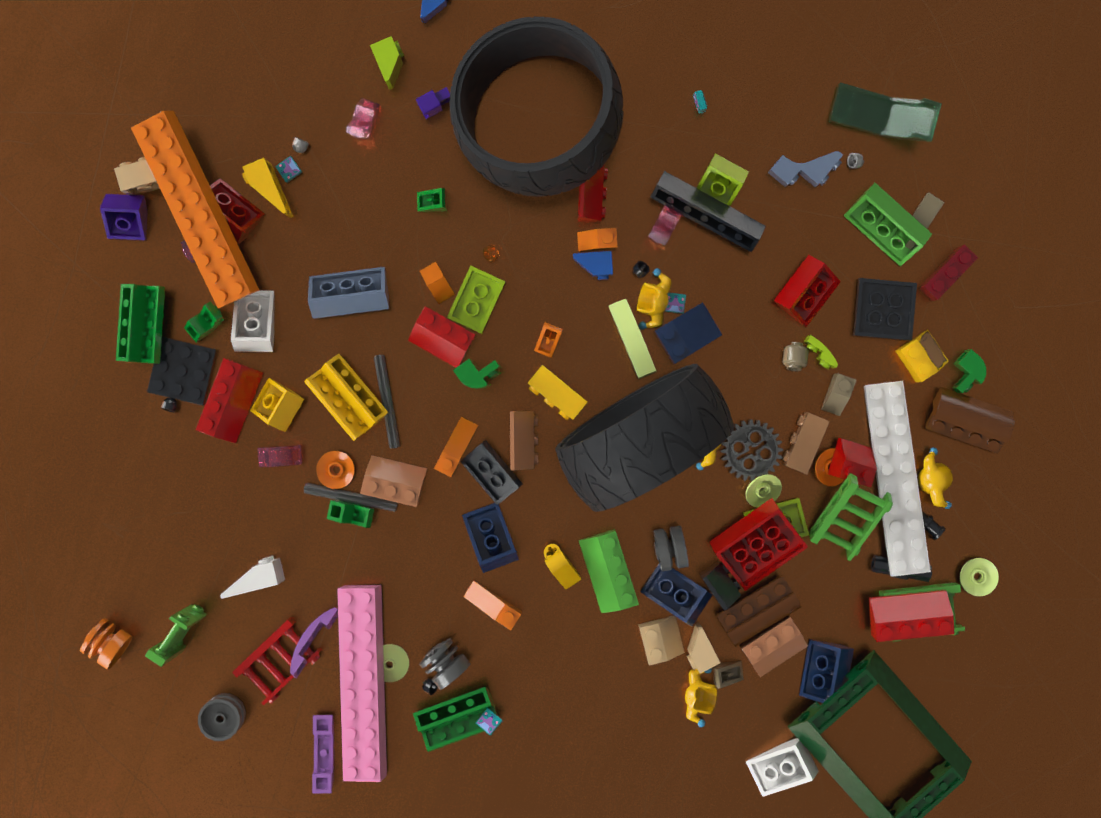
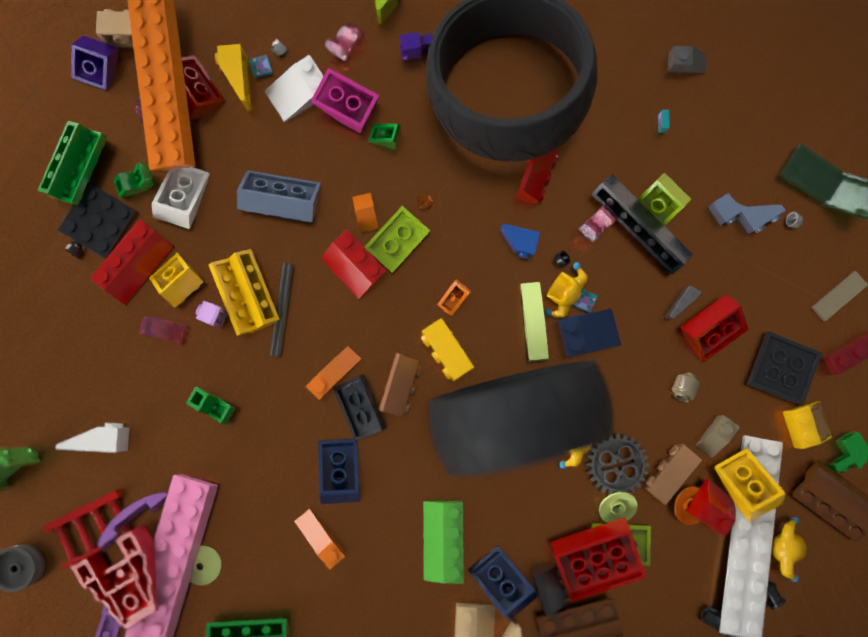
camera: 15 degrees right, 5 degrees down
dark grey axle [304,483,398,512] -> none
orange dish [316,451,355,489] -> none
nougat slope [360,455,427,507] -> none
dark grey wheel [419,638,471,690] -> none
black hinge [422,678,438,695] -> none
green brick [453,359,502,389] -> none
yellow piece [543,544,582,590] -> none
orange slope [577,228,618,252] -> none
dark grey wheel [653,525,689,572] -> none
lime slope [804,335,838,369] -> none
bright green fence [809,473,893,561] -> none
bright green slope [844,183,932,266] -> none
none -> red wedge [71,524,158,629]
none -> lavender slope [196,301,228,329]
none -> white slope [264,55,324,122]
none -> dark pink slope [310,68,379,134]
none -> flat silver slope [665,285,702,321]
none -> dark grey slope [668,46,706,73]
none -> yellow slope [715,448,785,523]

